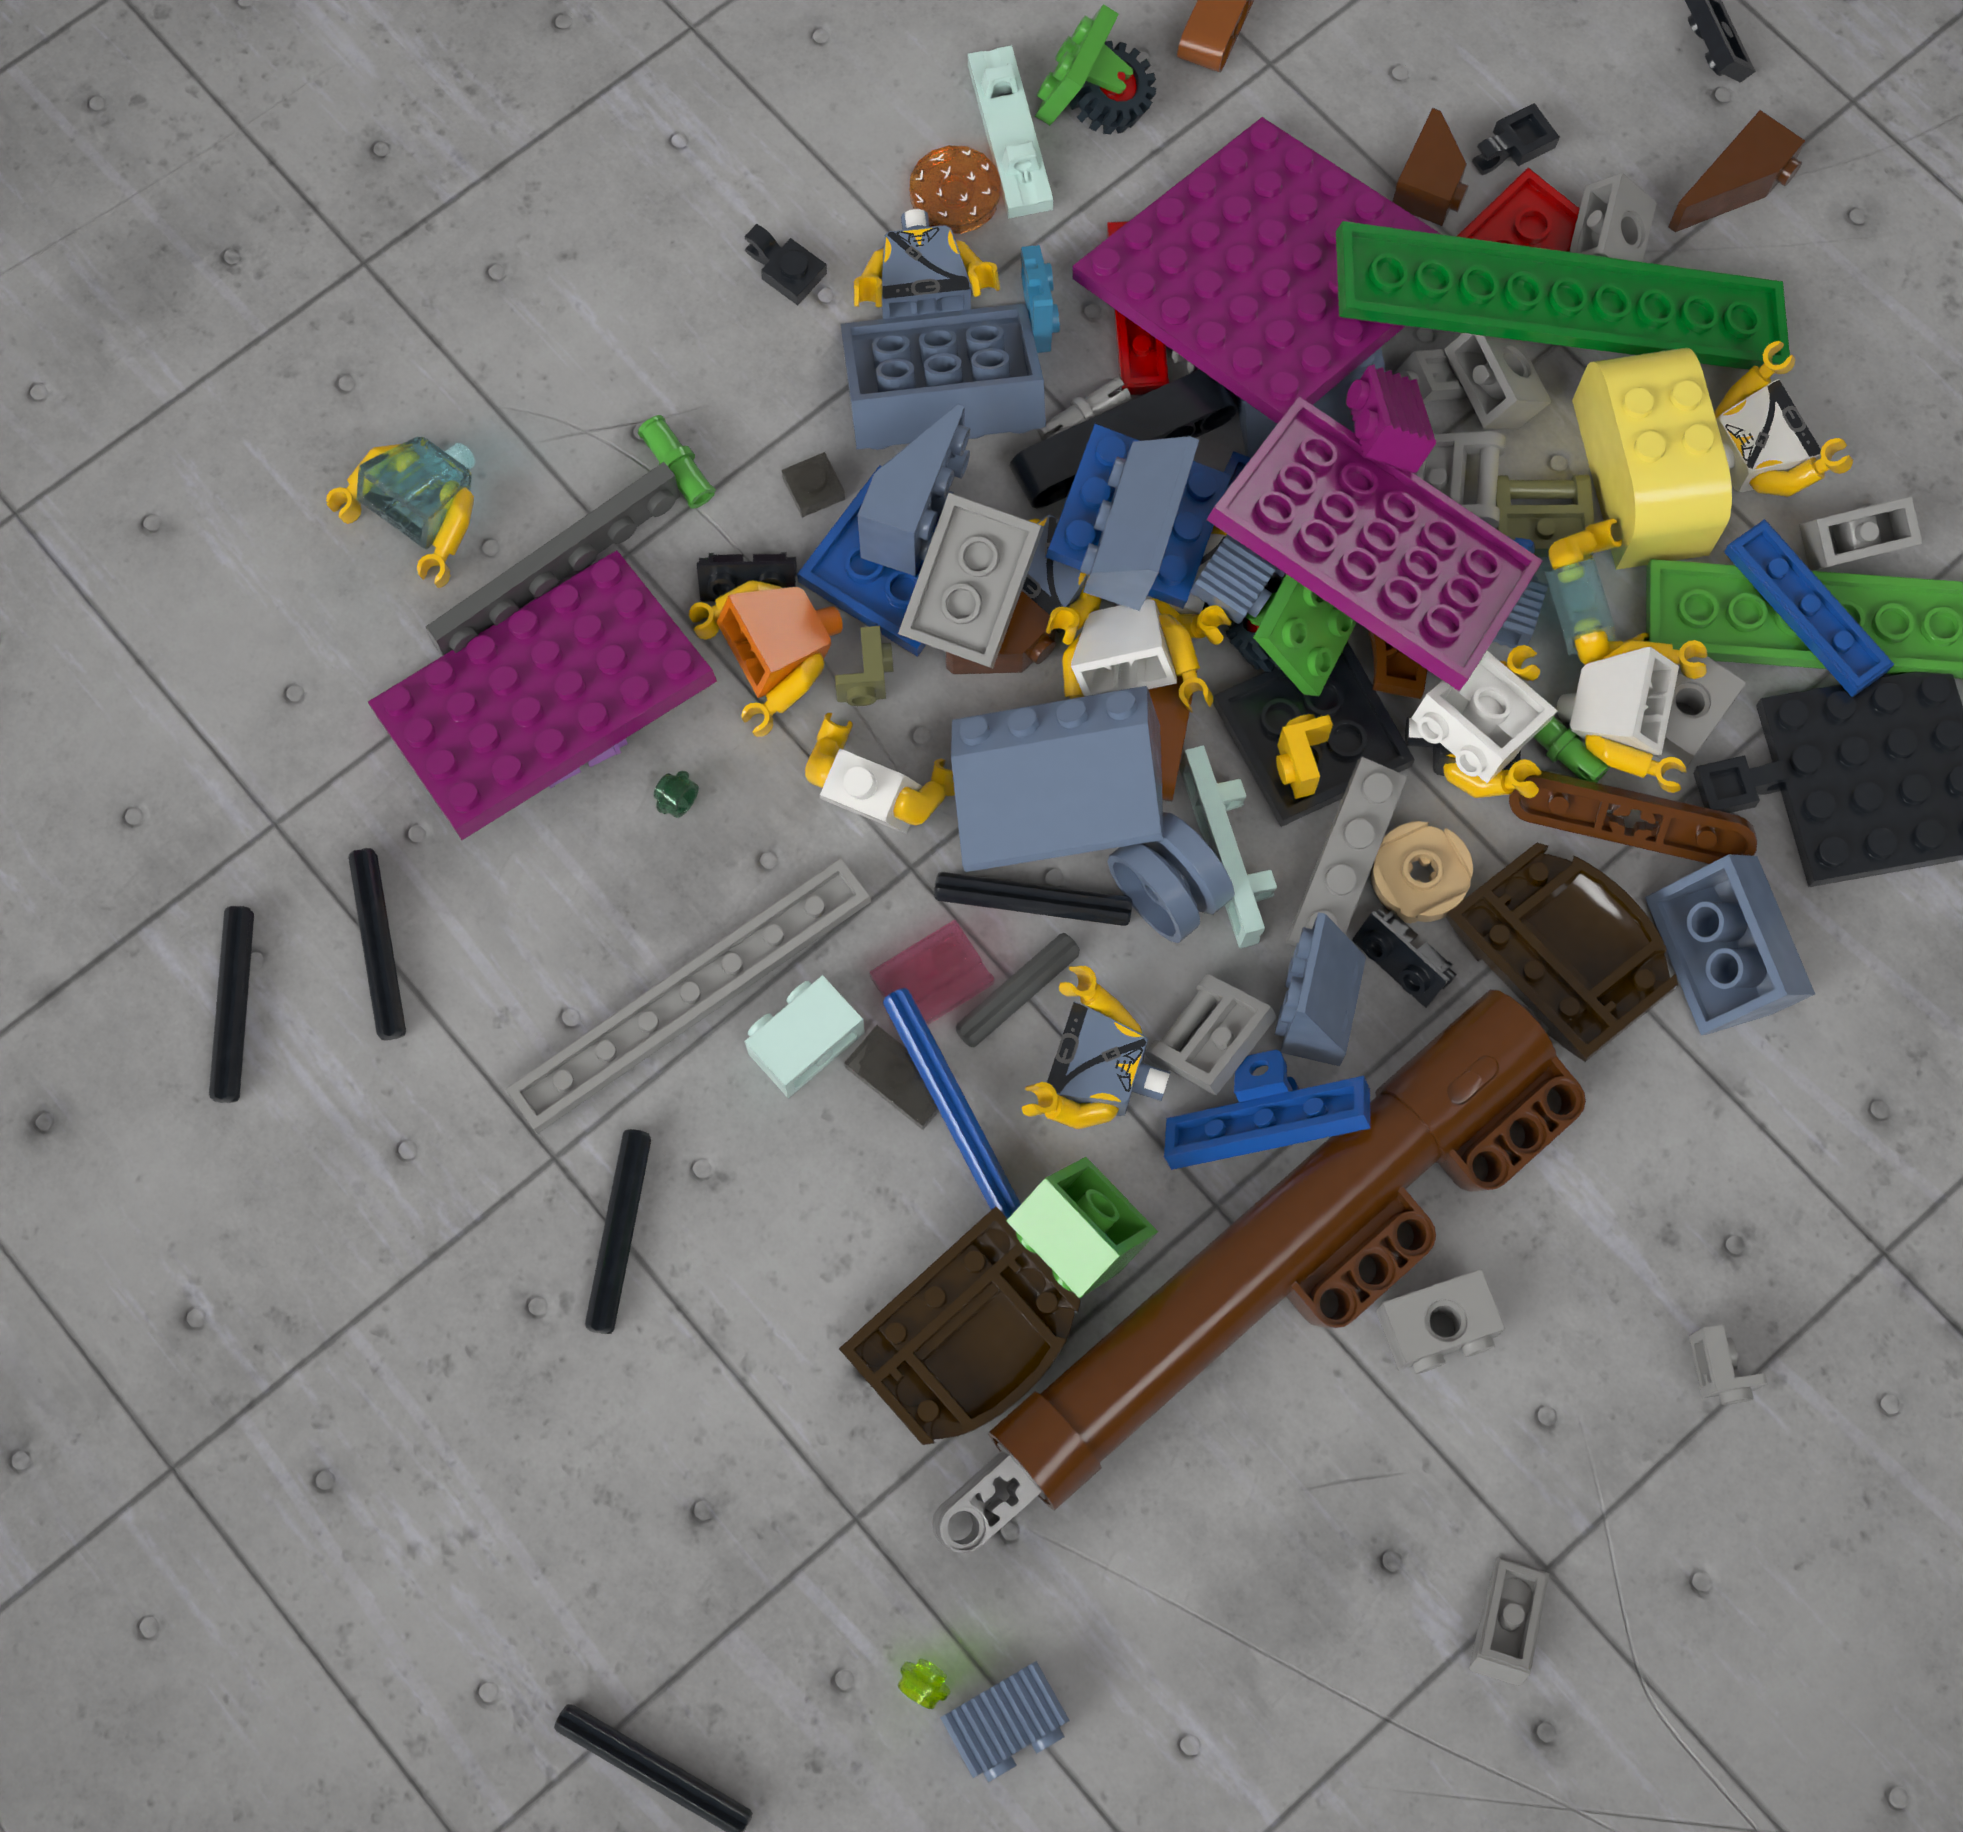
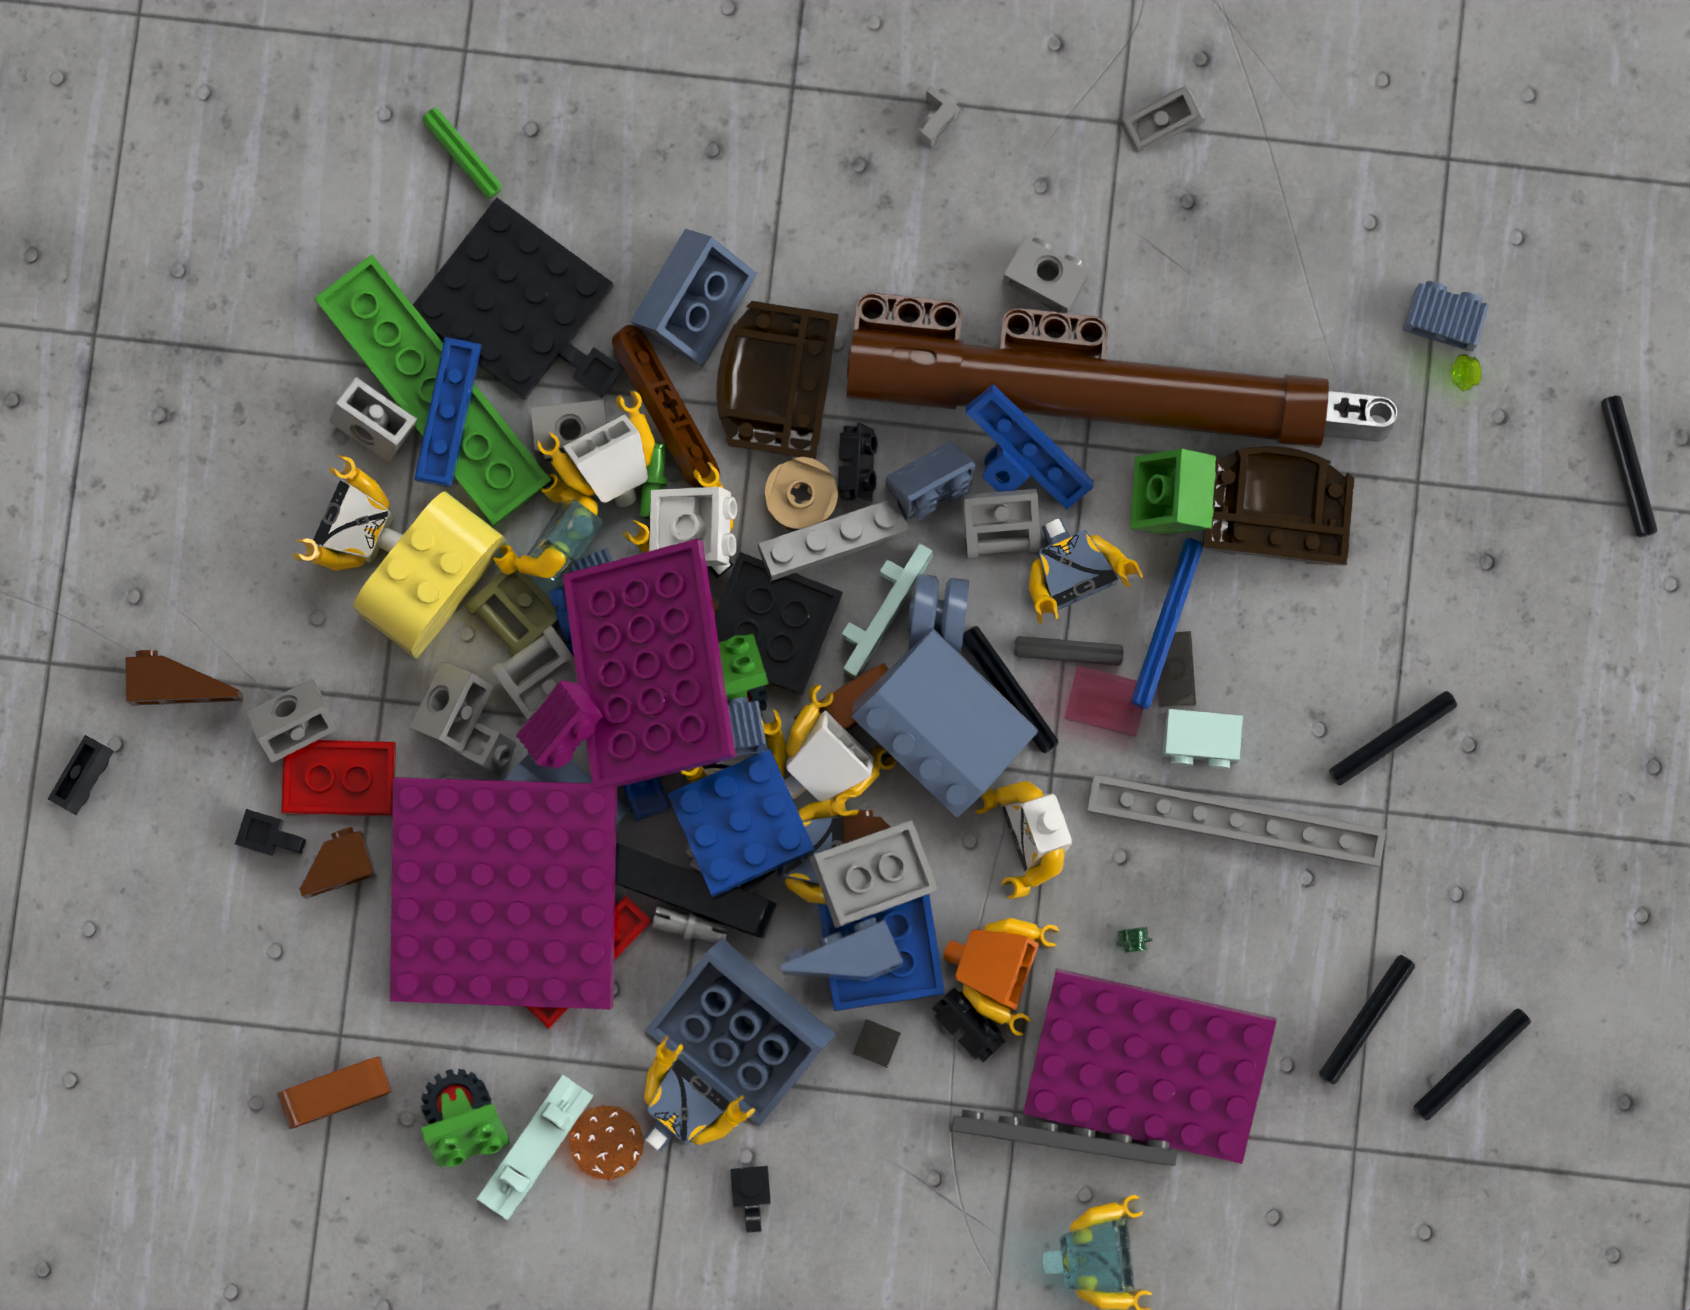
camera: 135 degrees left, 10 degrees up
bright green pin [638,415,716,509] -> none
olive bracket [835,626,894,706] -> none
dark azure wing [1020,245,1060,353] -> none
sand blue slope [1080,436,1199,611] -> none
yellow bracket [1276,714,1333,799] -> none
green plate [1336,221,1790,370] -> none

